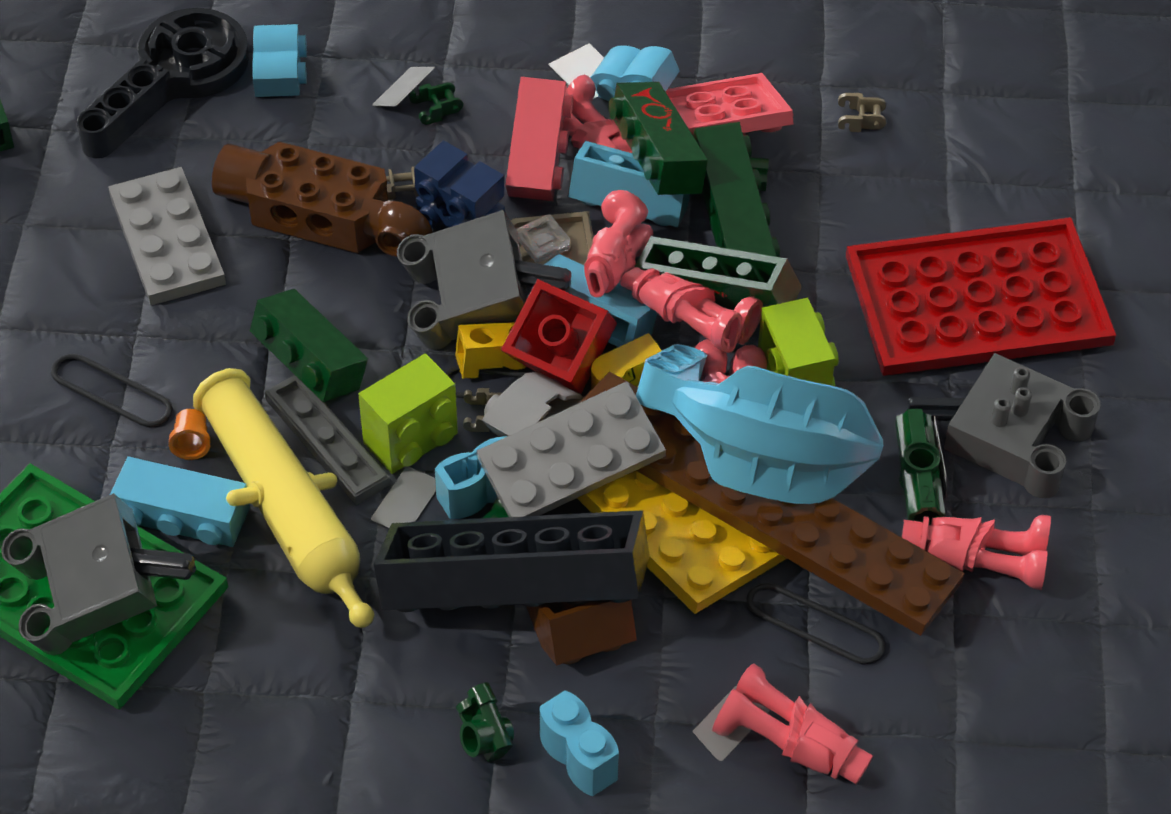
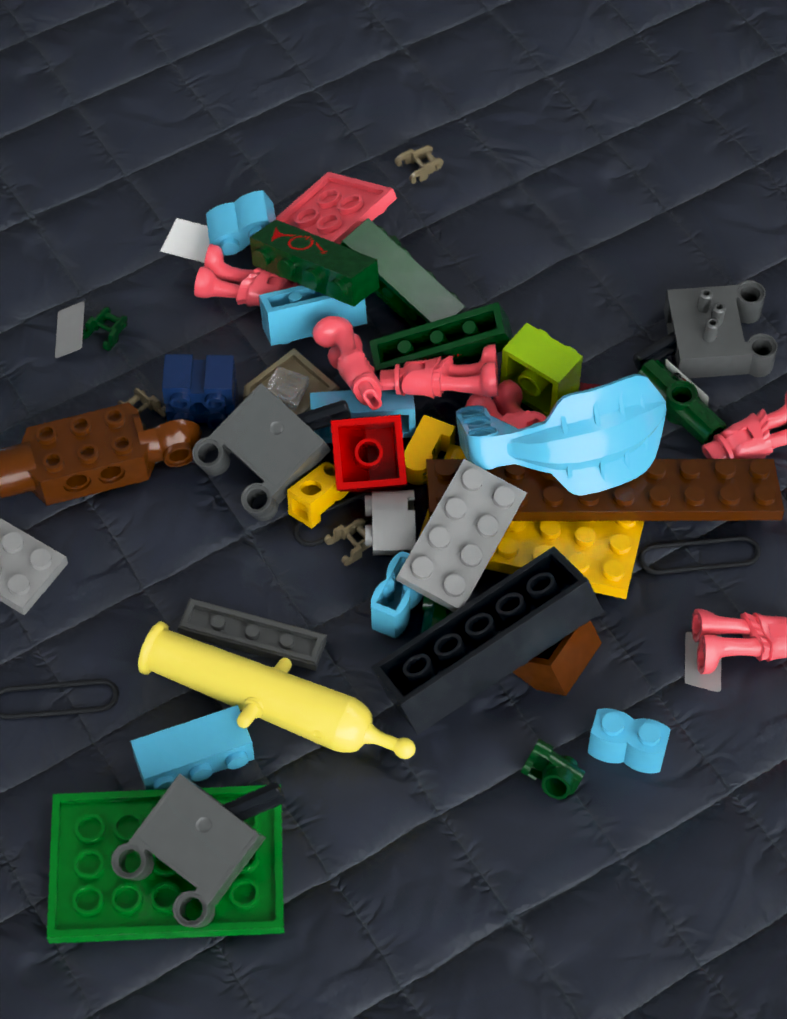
camera: 35 degrees left, 5 degrees up
orange piece [169,409,210,460] -> none
dark green brick [249,288,368,402] -> none
lime brick [358,353,458,474] -> none
light grey sticker [371,467,436,528] -> none
coral brick [505,77,573,201] -> none
red plate [846,217,1116,376] -> none

